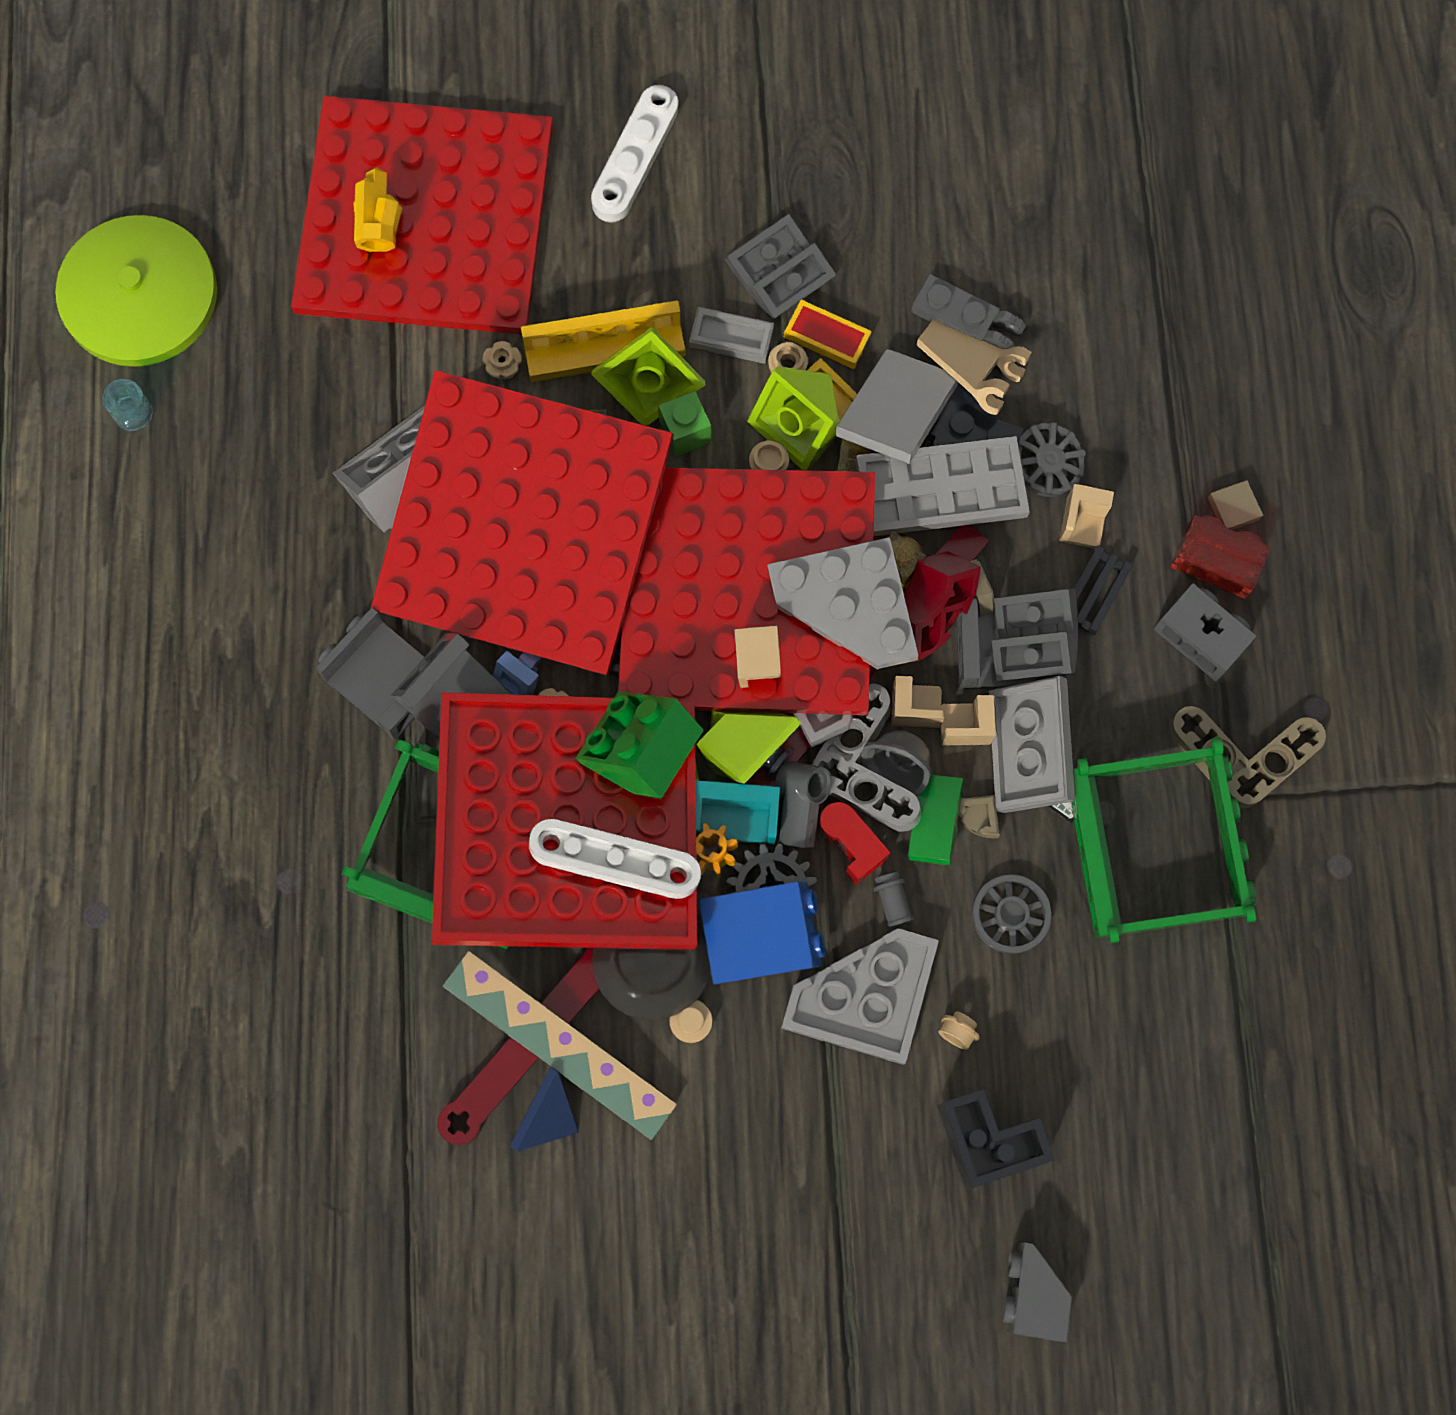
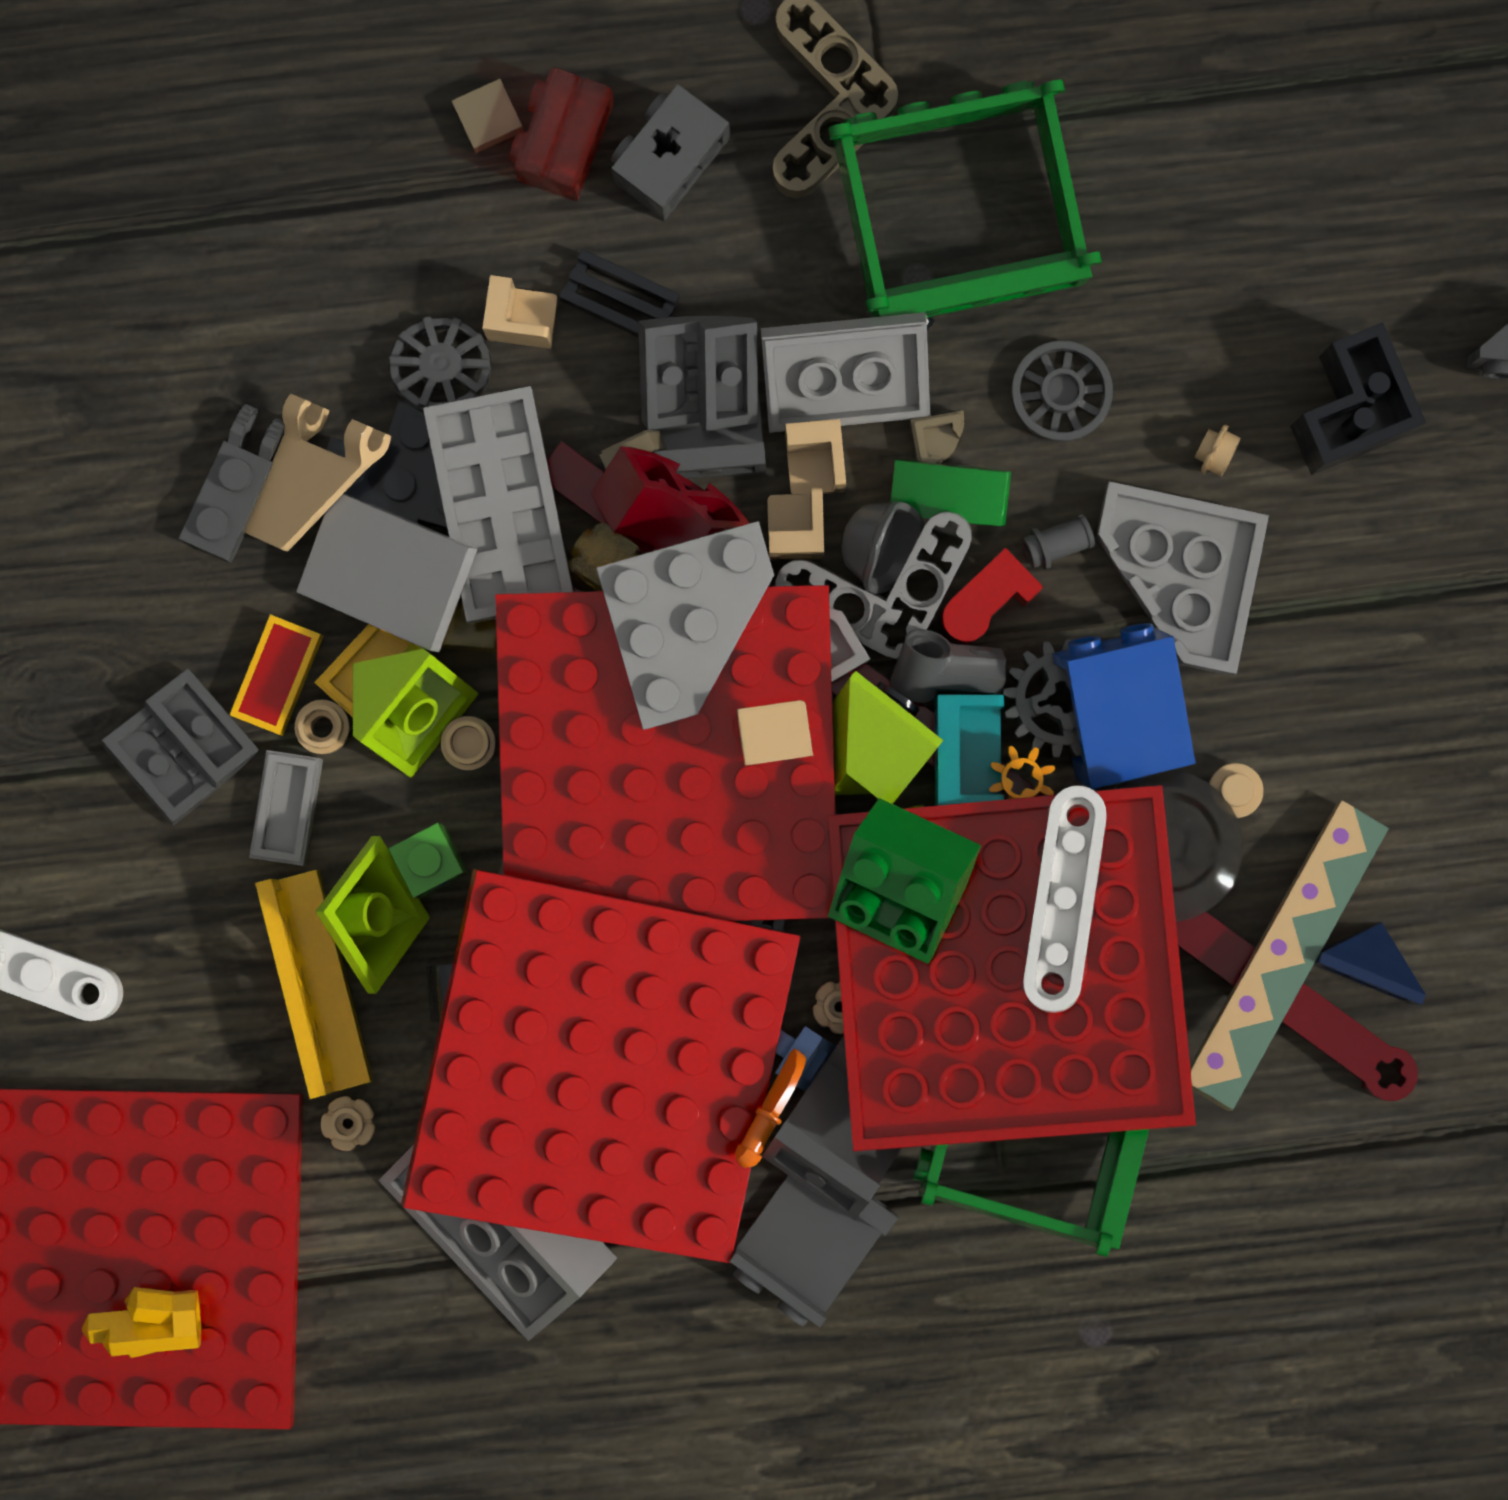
camera: 90 degrees left, 10 degrees up
none -> orange piece [735,1049,806,1168]

